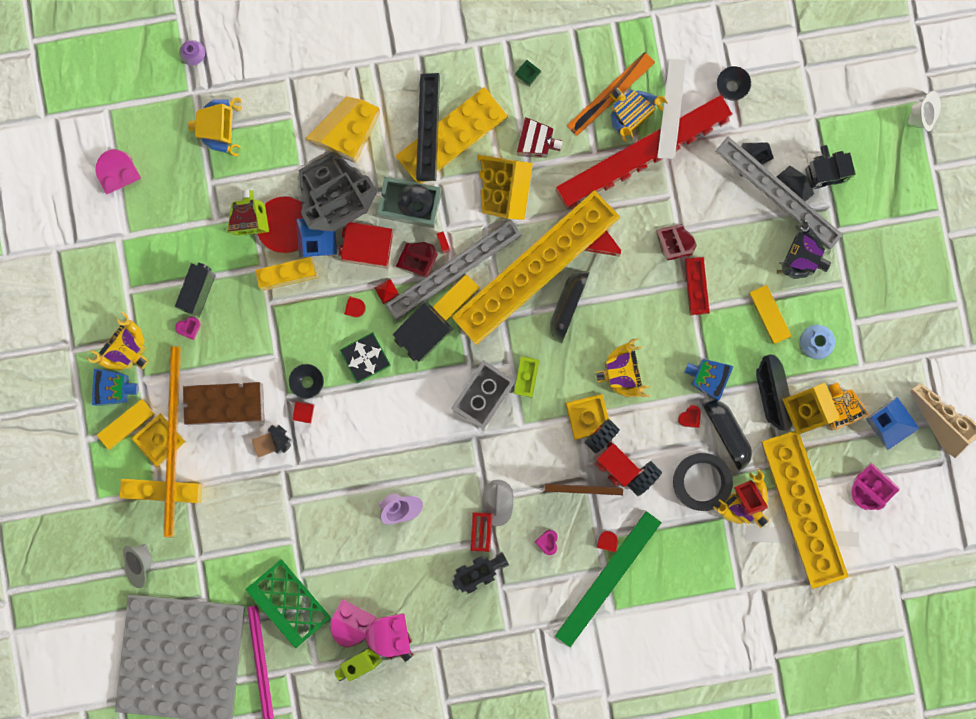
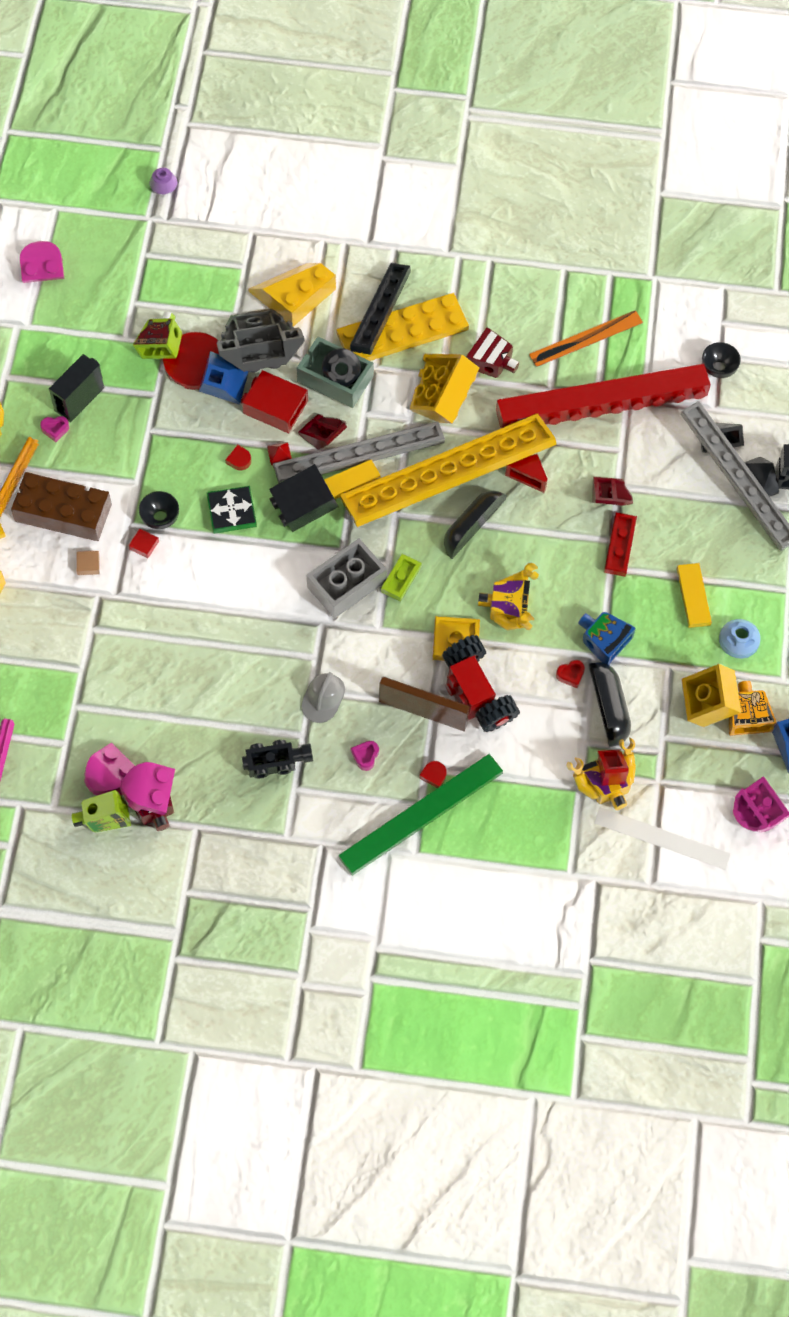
camera: 15 degrees right, 20 degrees down
yellow torso [188,97,242,157] -> none
green fence [245,559,331,649] -> none
yellow brick [255,257,318,291] -> none
black bracket [267,424,292,454] -> none
lavender piece [378,494,423,525] -> none
red tile [437,231,450,254] -> none
red tile [470,512,493,552] -> none
dark green tile [515,59,541,87] -> none
torso [610,88,668,142] -> none
white sticker [658,59,686,159] -> none
black tyre [673,453,733,511] -> none
black brick [756,354,793,431] -> none
yellow plate [761,431,849,589] -> none
black torso [777,219,831,279] -> none

